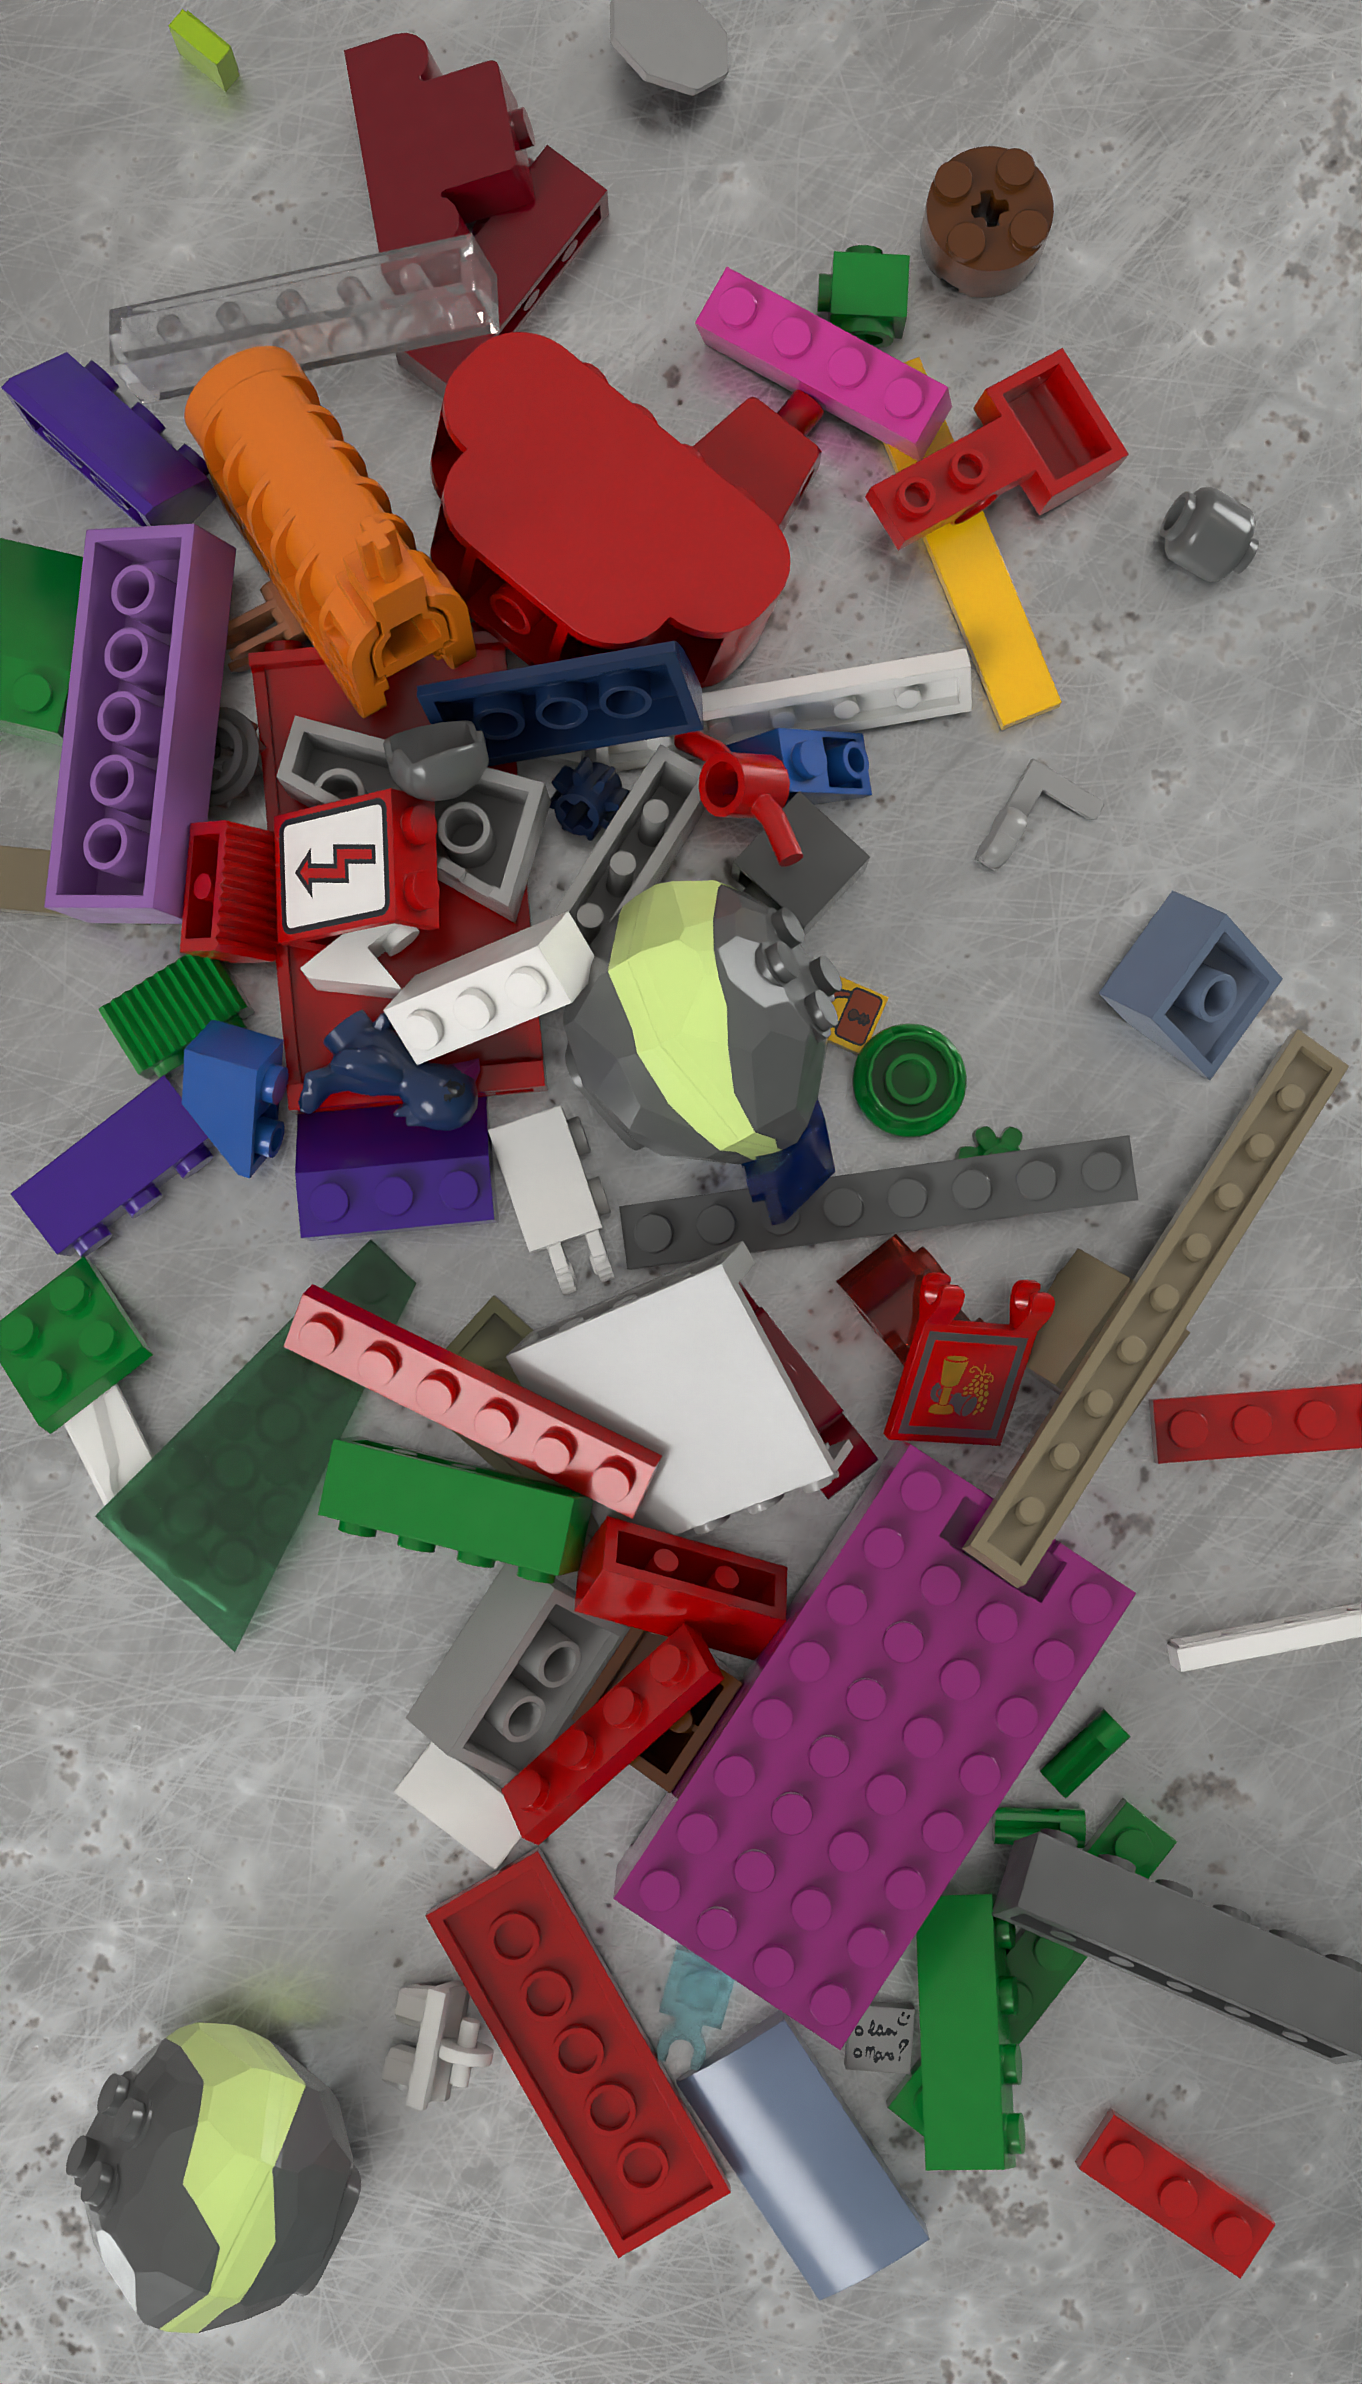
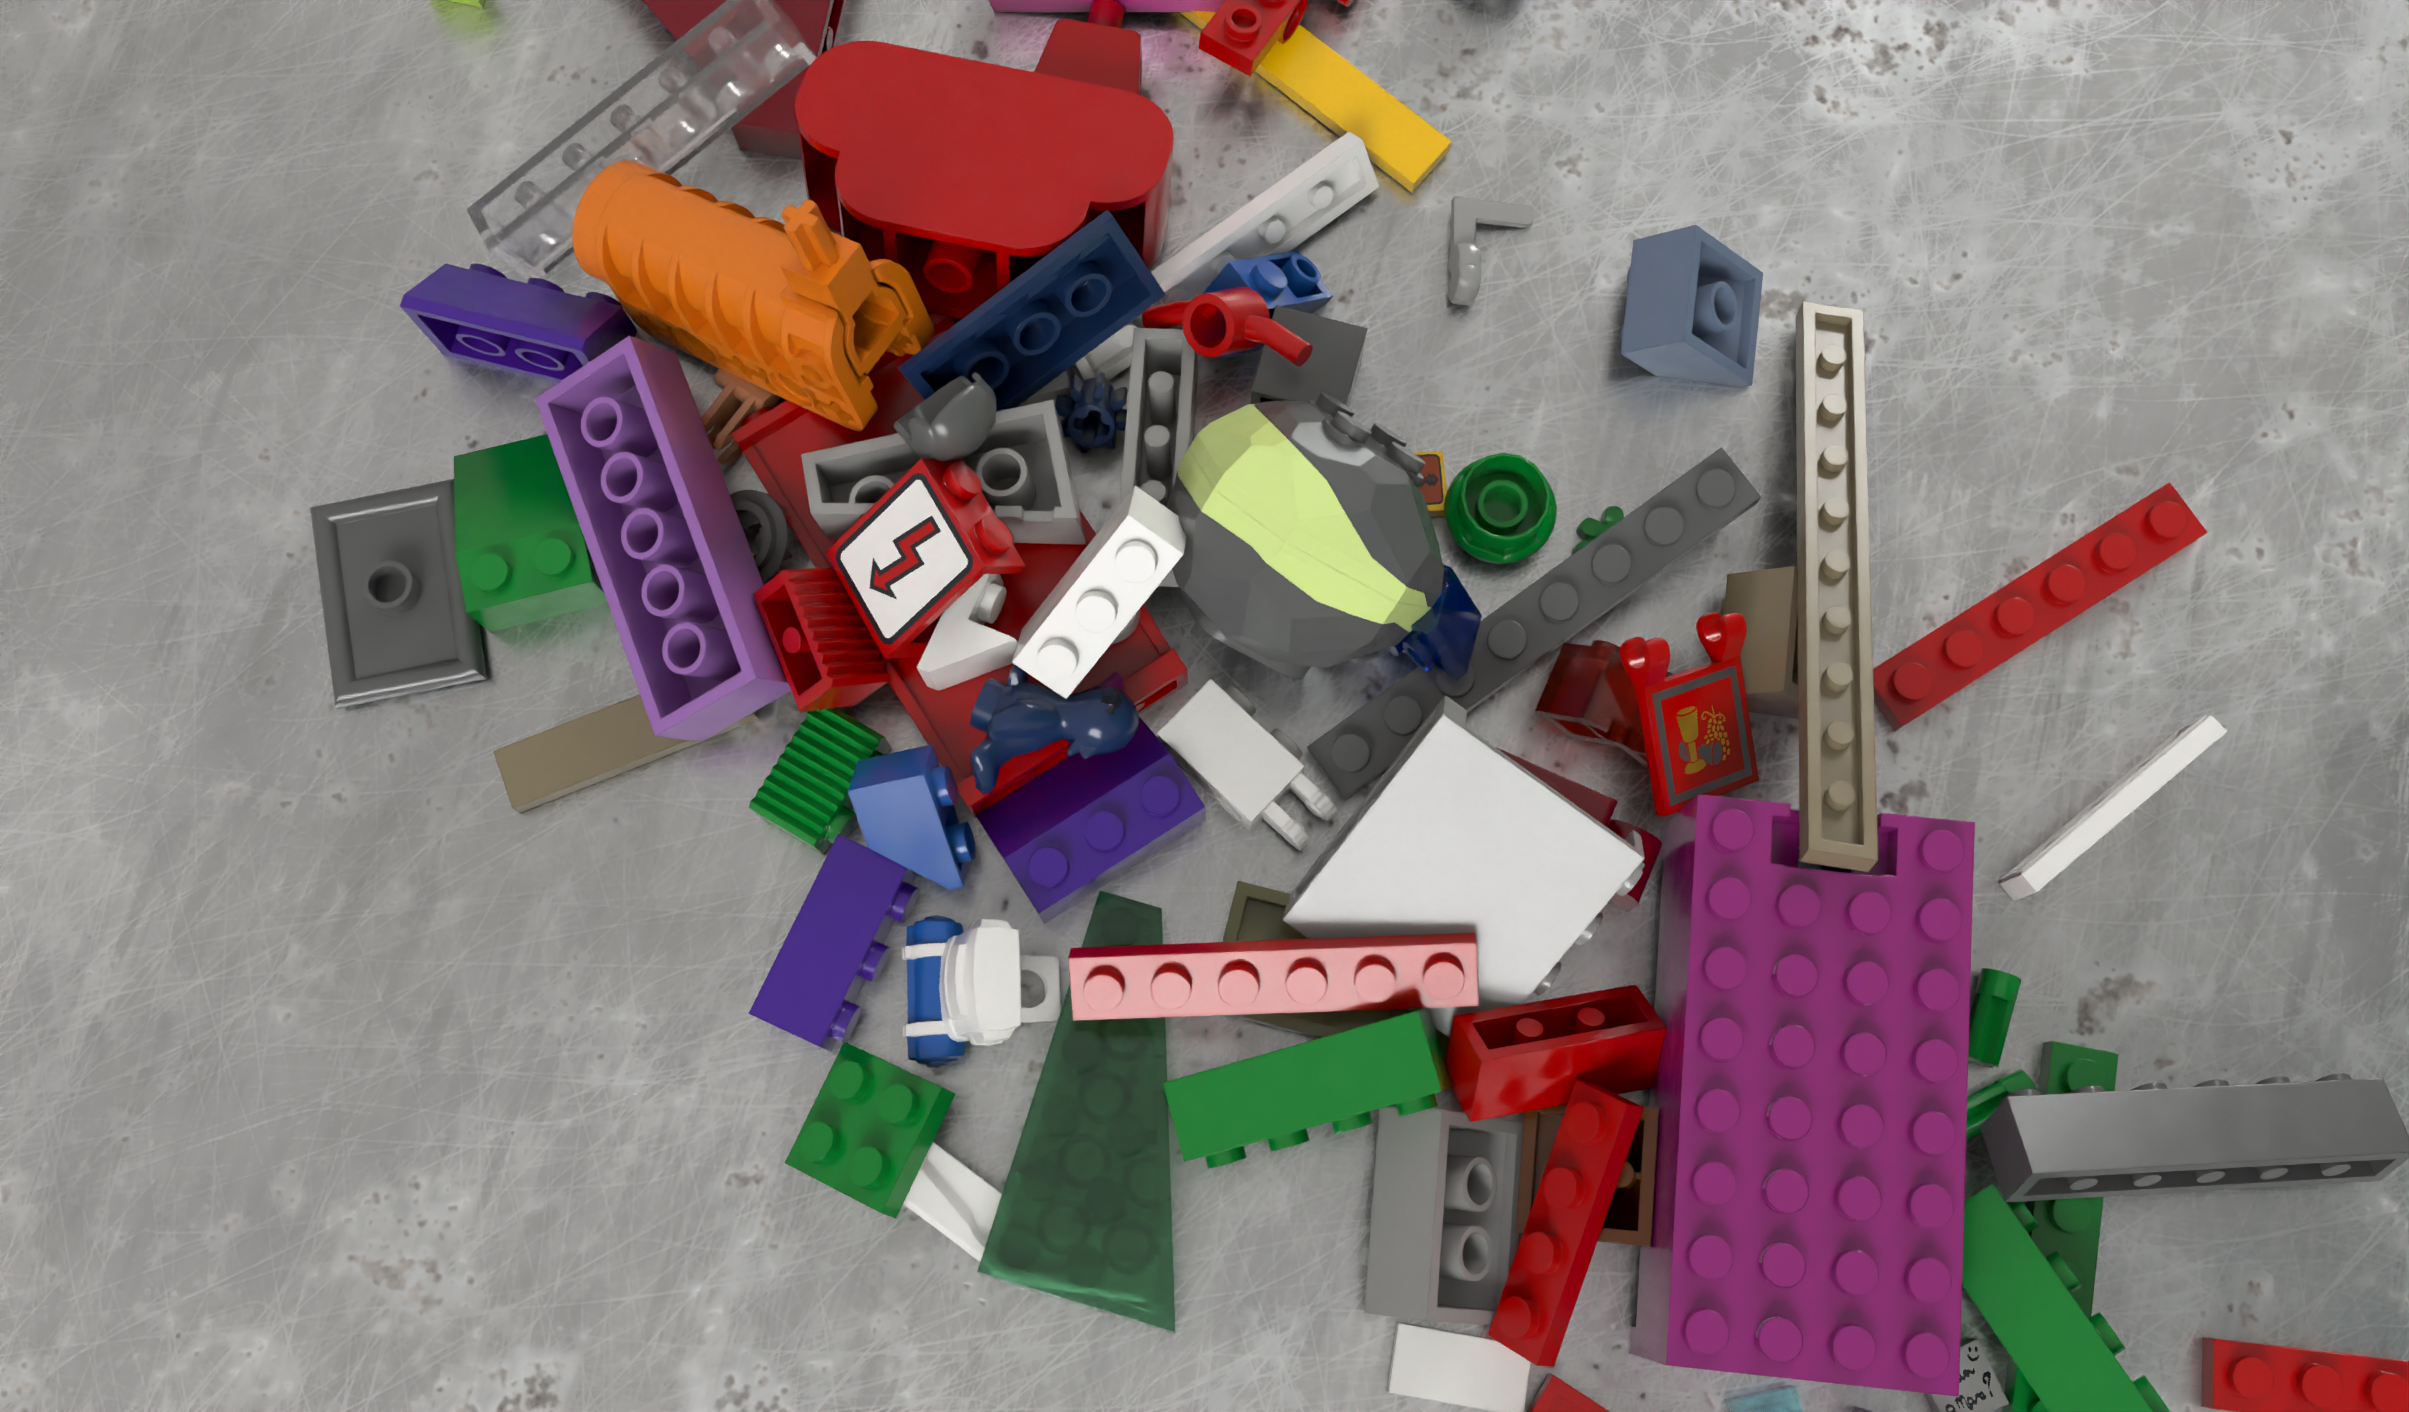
camera: 25 degrees left, 10 degrees down
none -> white piece [902,915,1061,1068]

